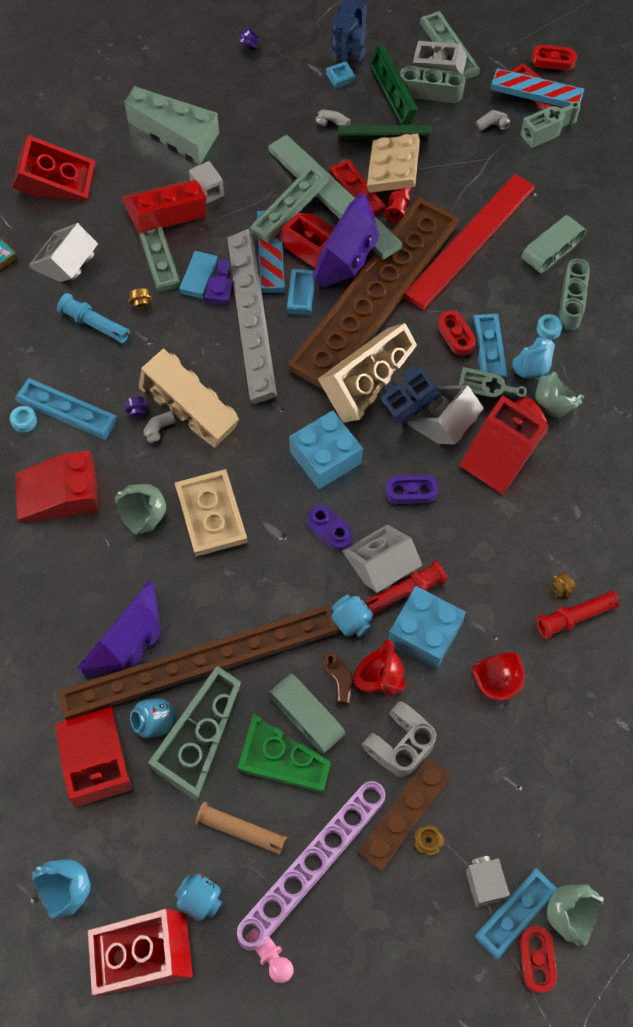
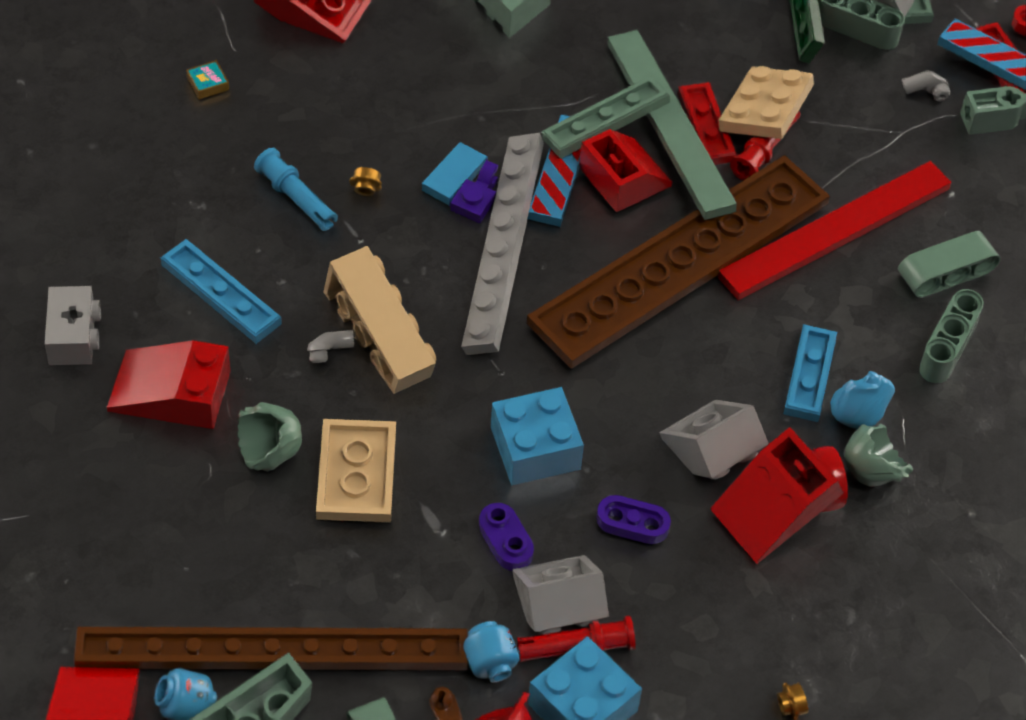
camera: 15 degrees right, 10 degrees down
medium azure tile [10,406,37,433] -> none
slope [28,223,98,282] -> none
dark purple wedge [77,580,161,679] -> none
red slope [122,180,207,234] -> none
dark purple plate [124,396,150,417] -> none
sand green tile [138,227,181,293] -> none
light grey brick [189,161,224,204] -> none
dark azure tile [287,269,315,316] -> none
dark purple wedge [312,193,379,288] -> none
light grey arm [315,109,351,126] -> none
tan wedge [318,323,417,423] -> none
dark green tile [338,125,431,140] -> none
dark blue hips [380,366,441,425] -> none
red plate [438,310,476,356] -> none
sand green piece [459,367,527,397] -> none
medium azure tile [536,314,563,340] -> none

